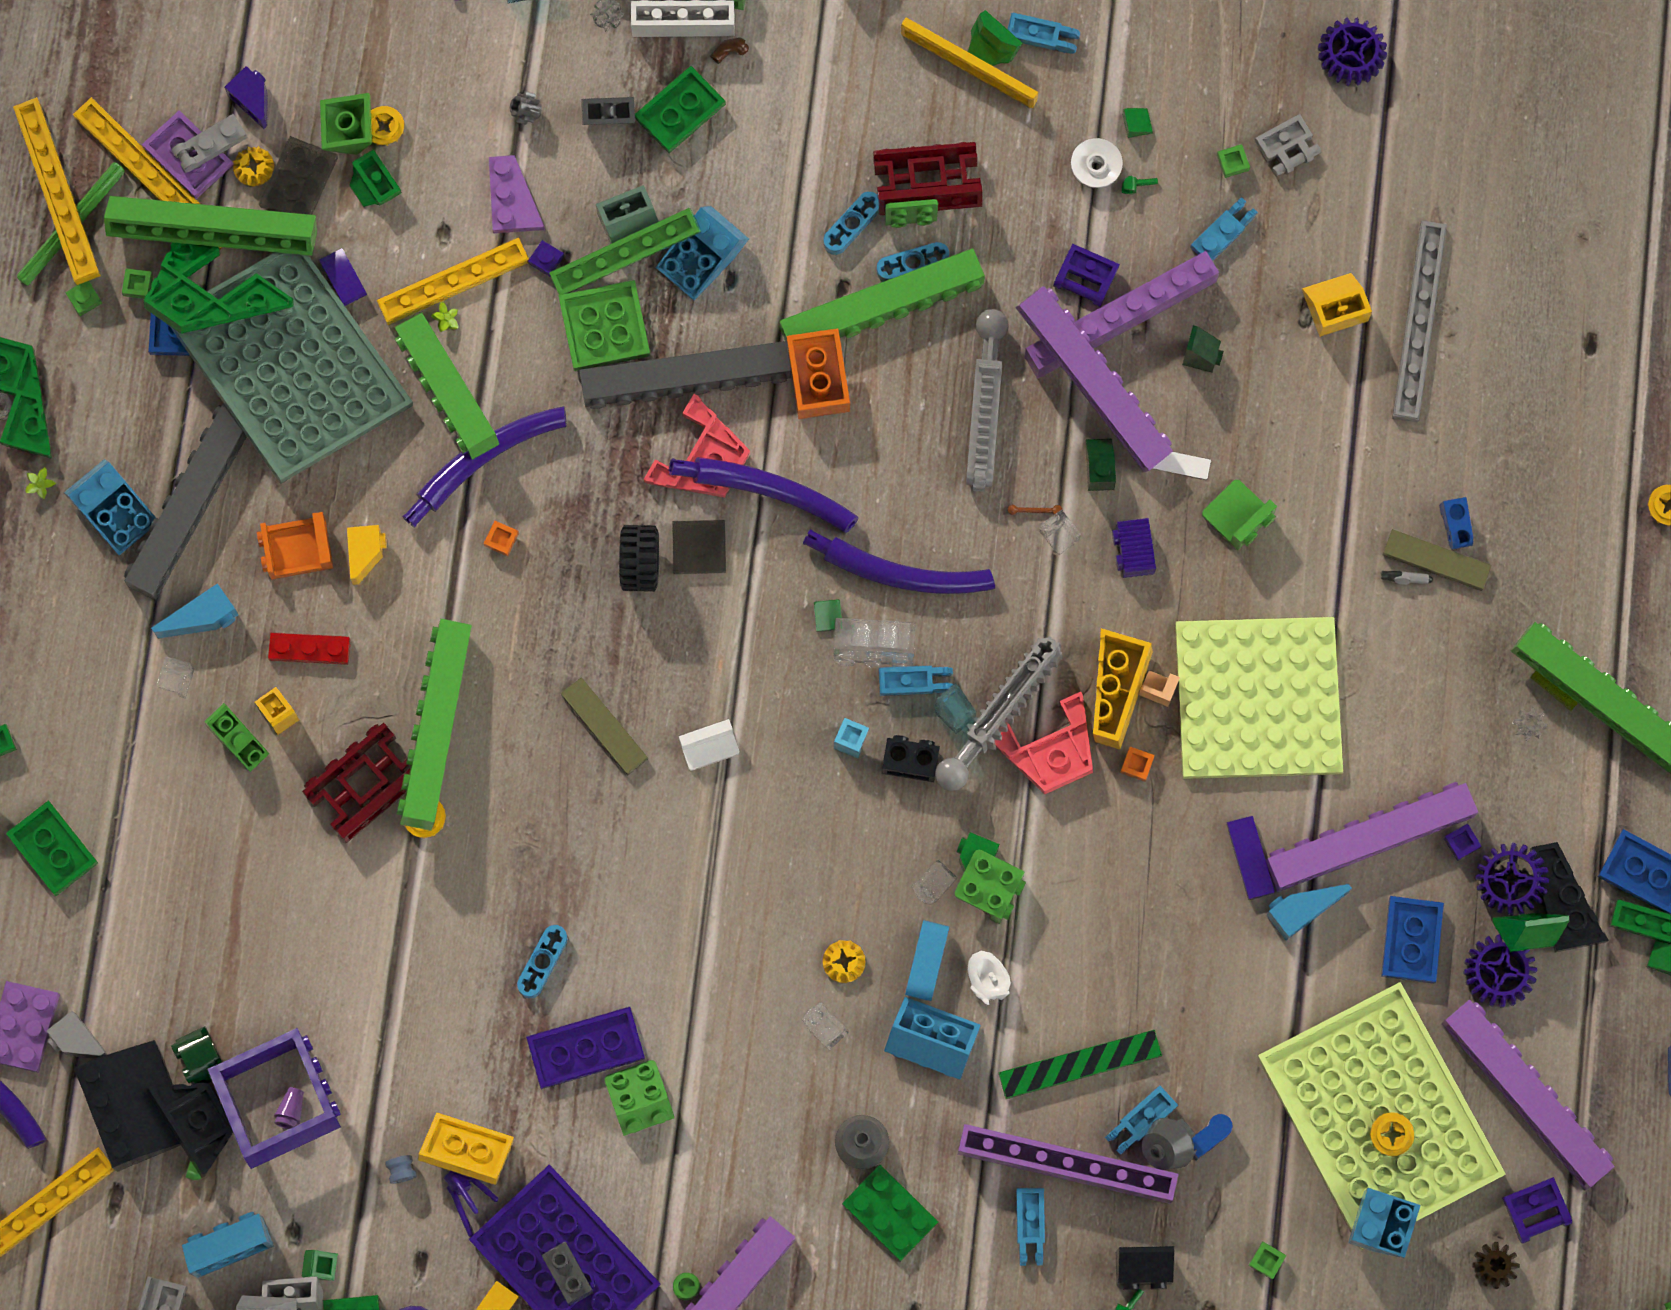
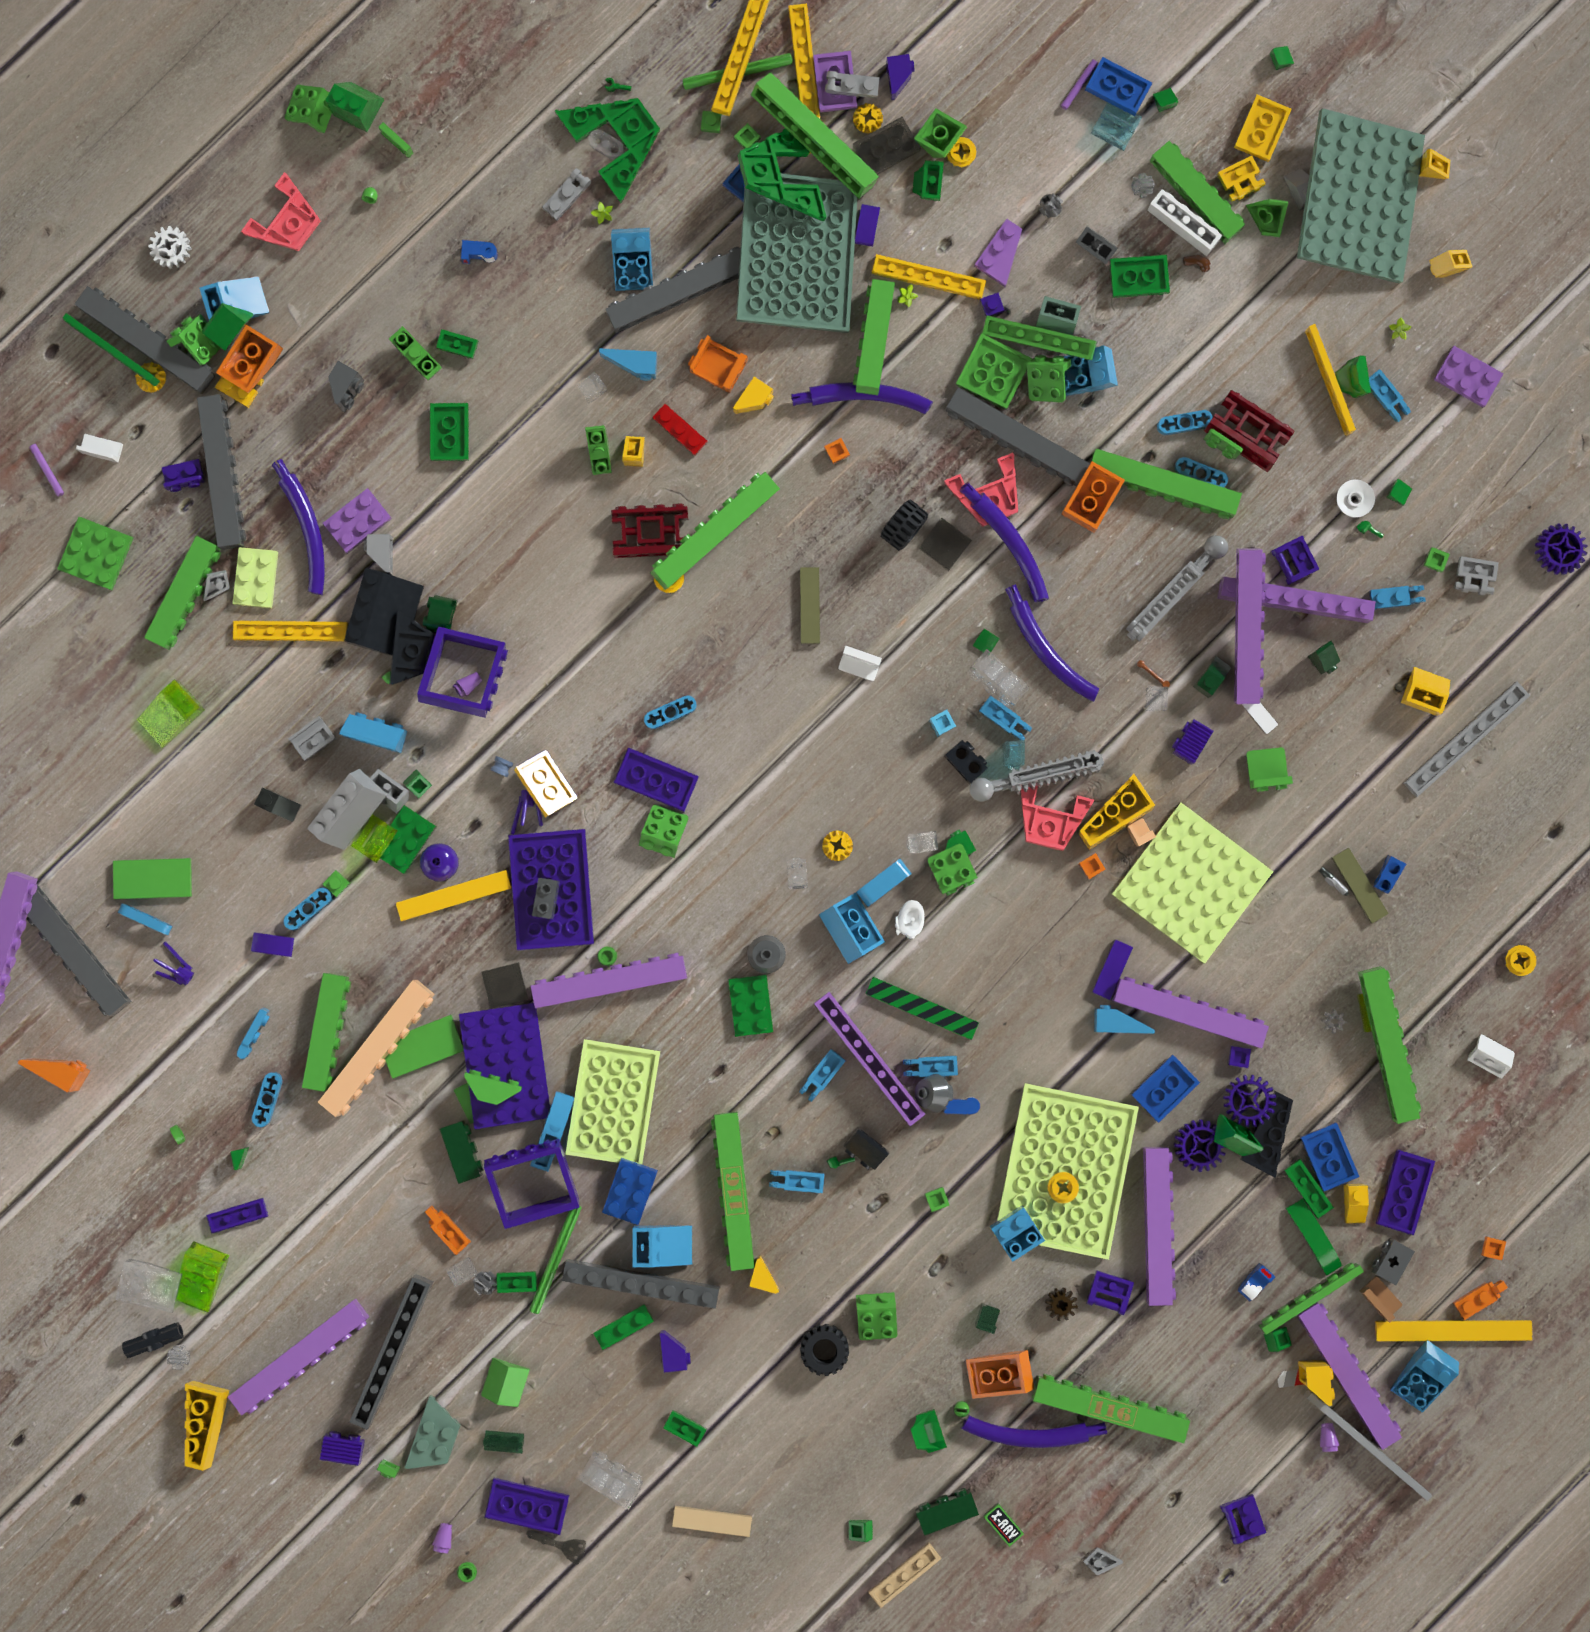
camera: 40 degrees right, 10 degrees up
none -> bright green bracket [1027,355,1071,402]

